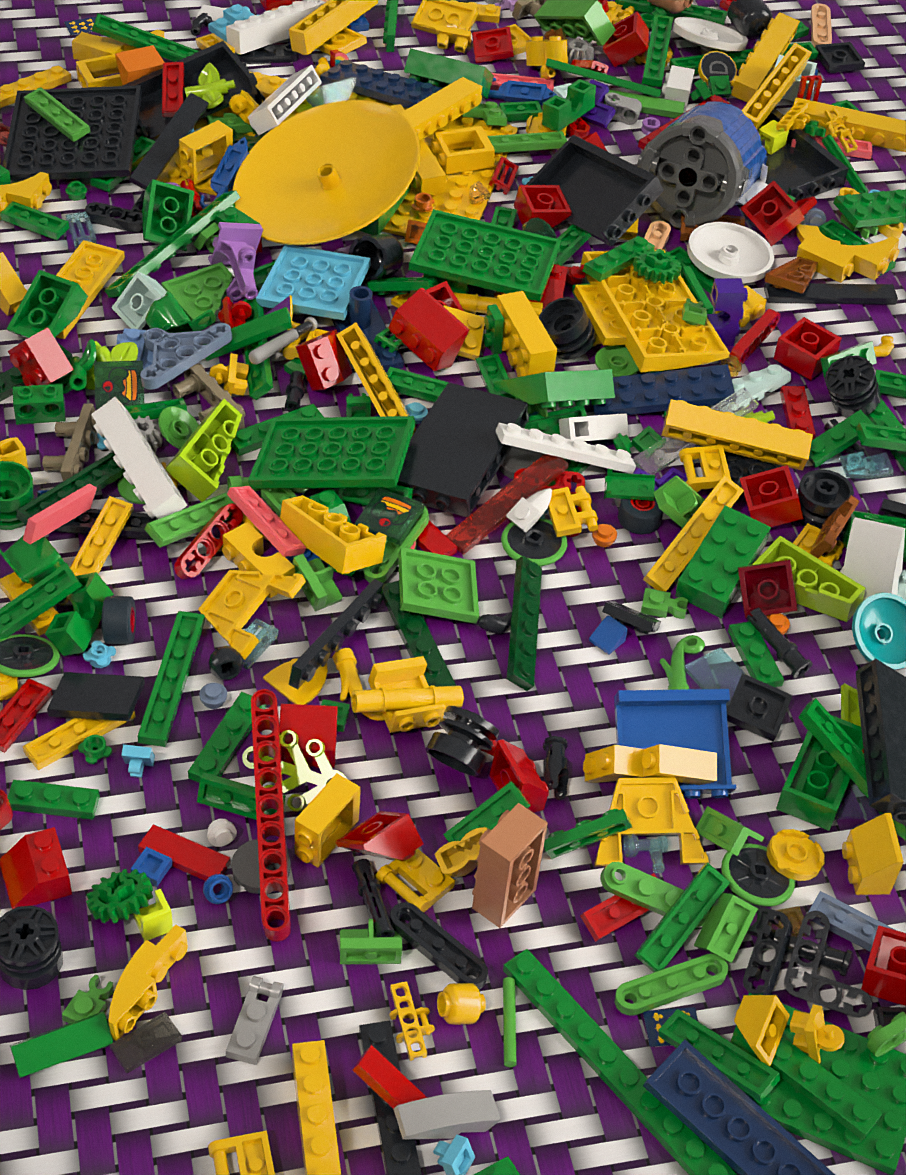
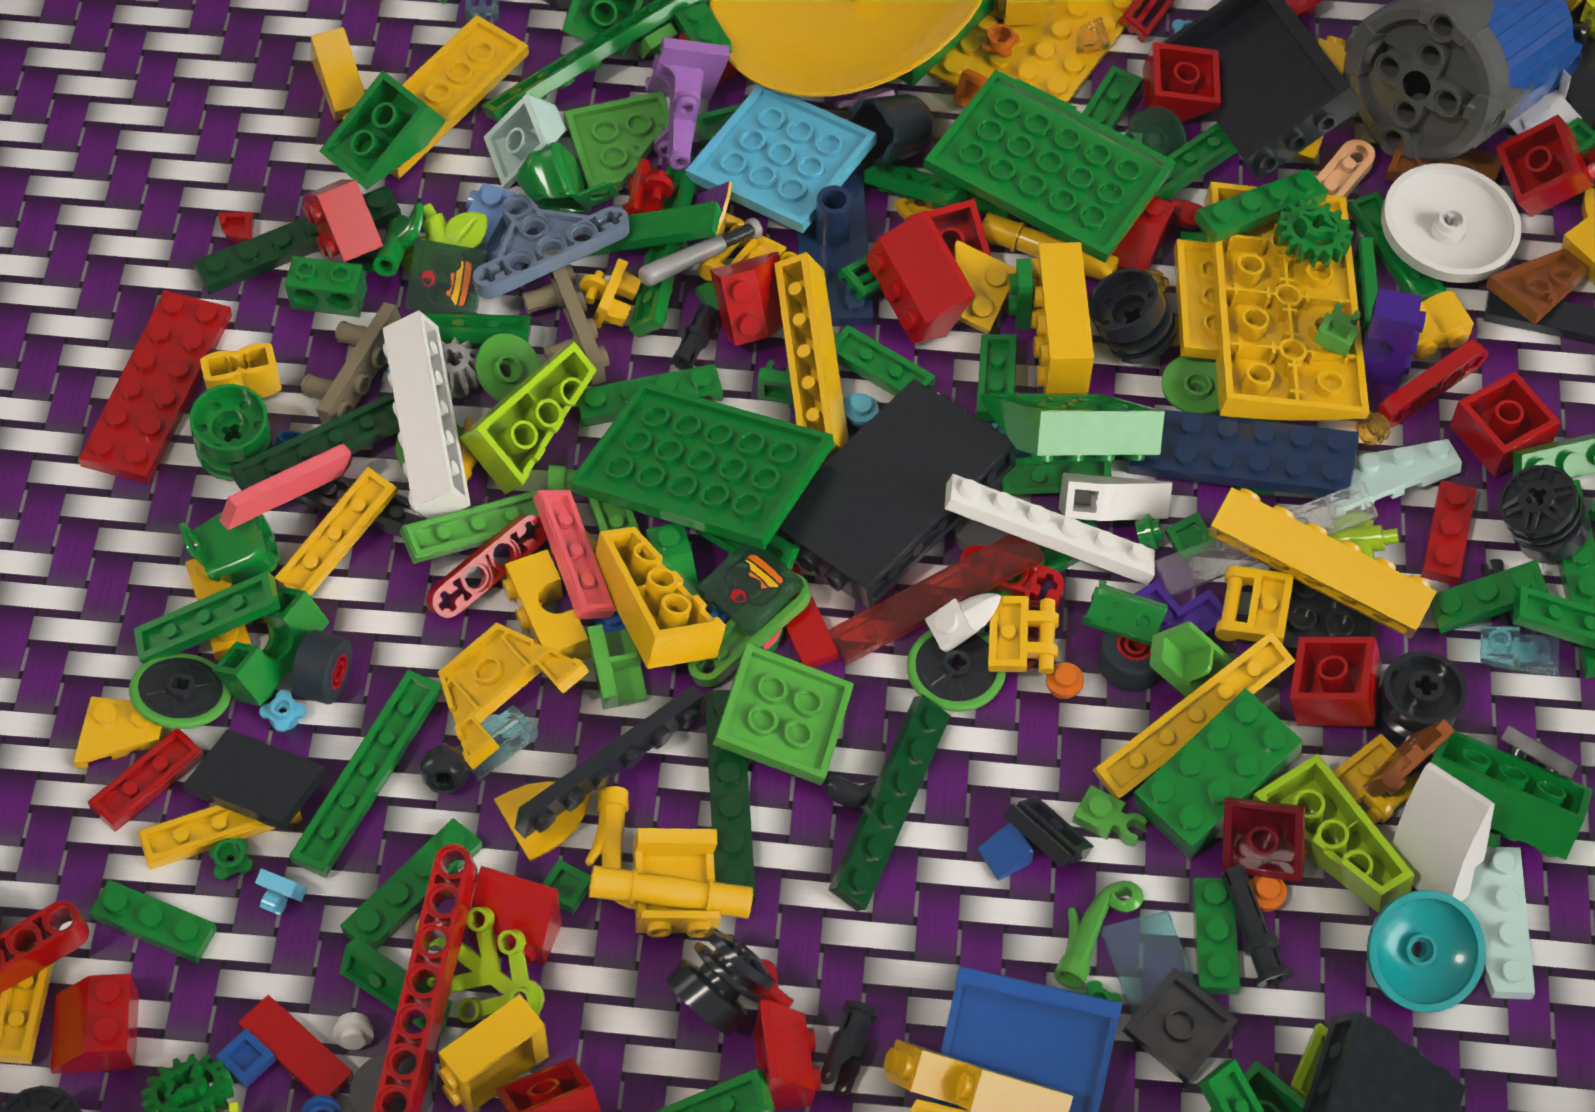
camera: 20 degrees right, 10 degrees up
sand blue plate [199,683,227,709] -> none

